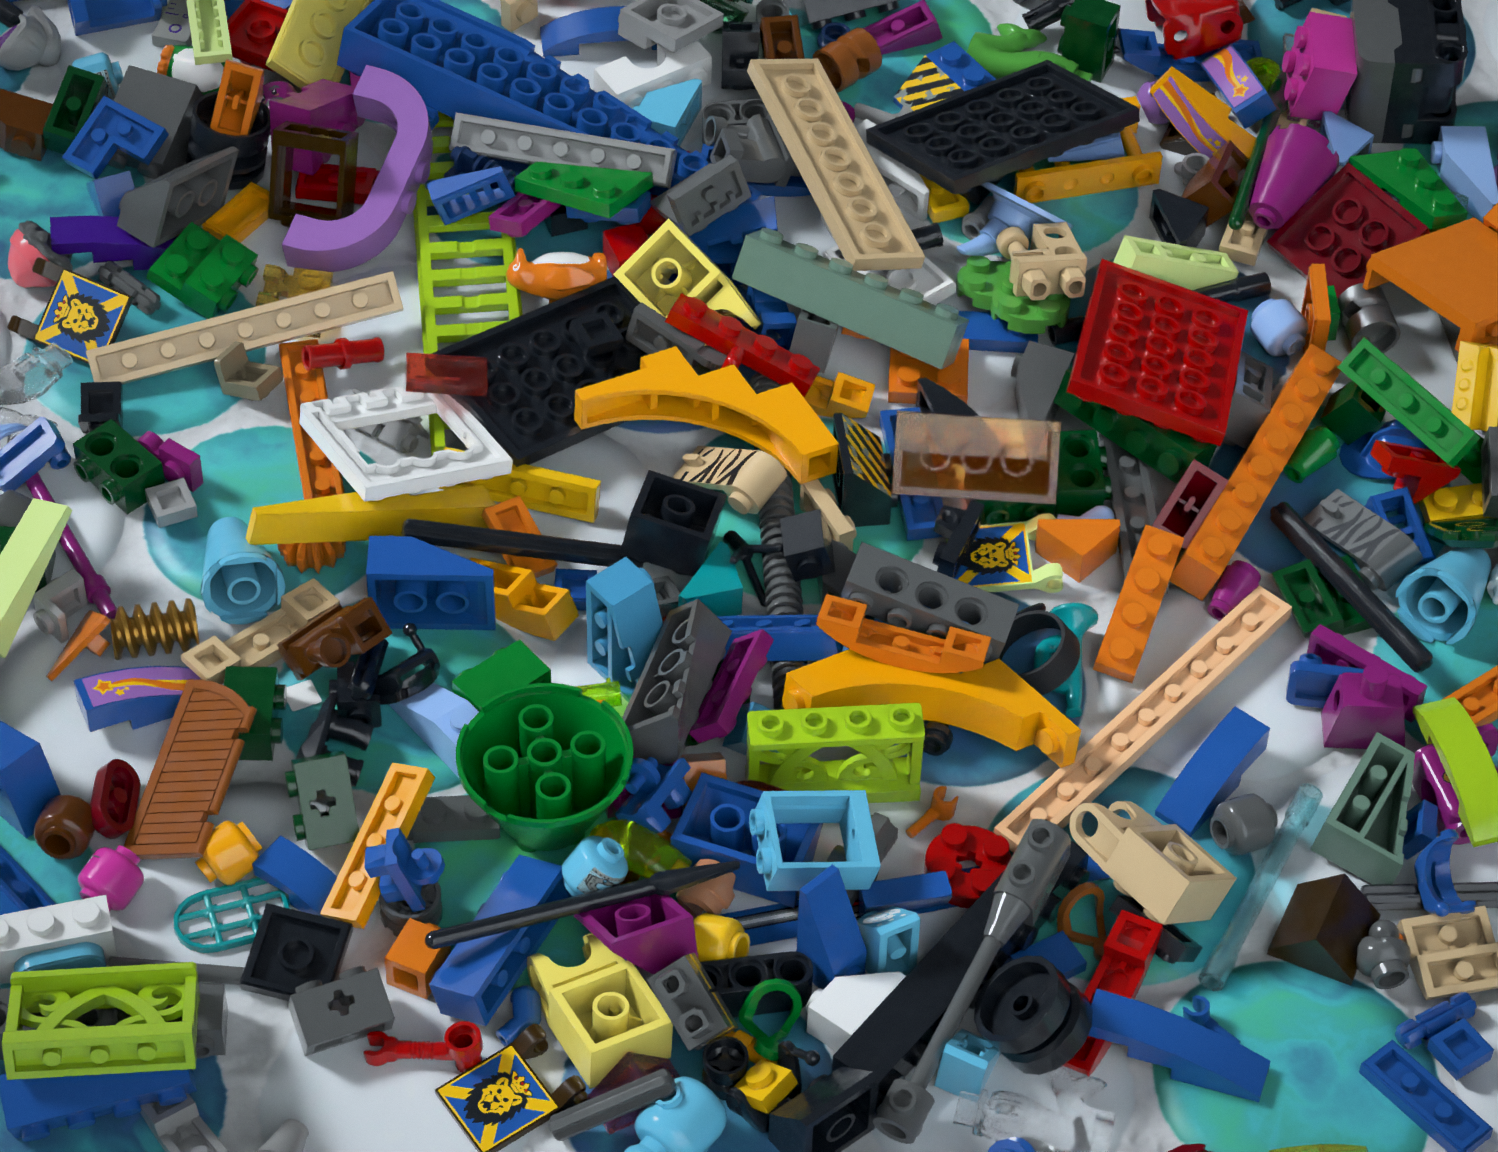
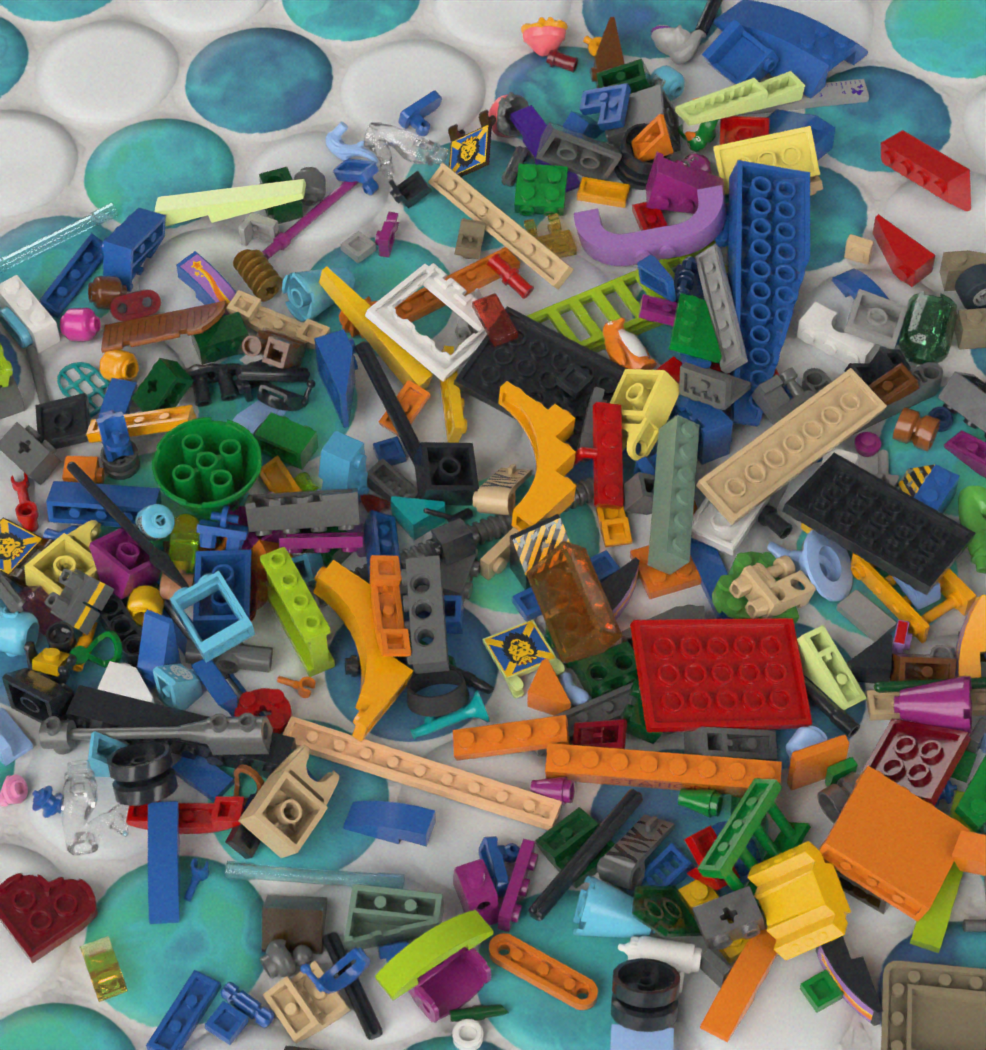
camera: 70 degrees right, 5 degrees up
orange piece [46,610,110,681] -> none
dark green brick [73,419,165,515] -> none
dark brown window [268,121,359,227] -> none
light orange slope [469,557,579,641] -> none
medium azure slope [633,79,702,146] -> none
black hinge [932,500,984,579] -> none
dark grey head [1210,793,1278,856] -> none
none -> light grey tile [836,589,897,642]
none -> plate [892,620,913,653]

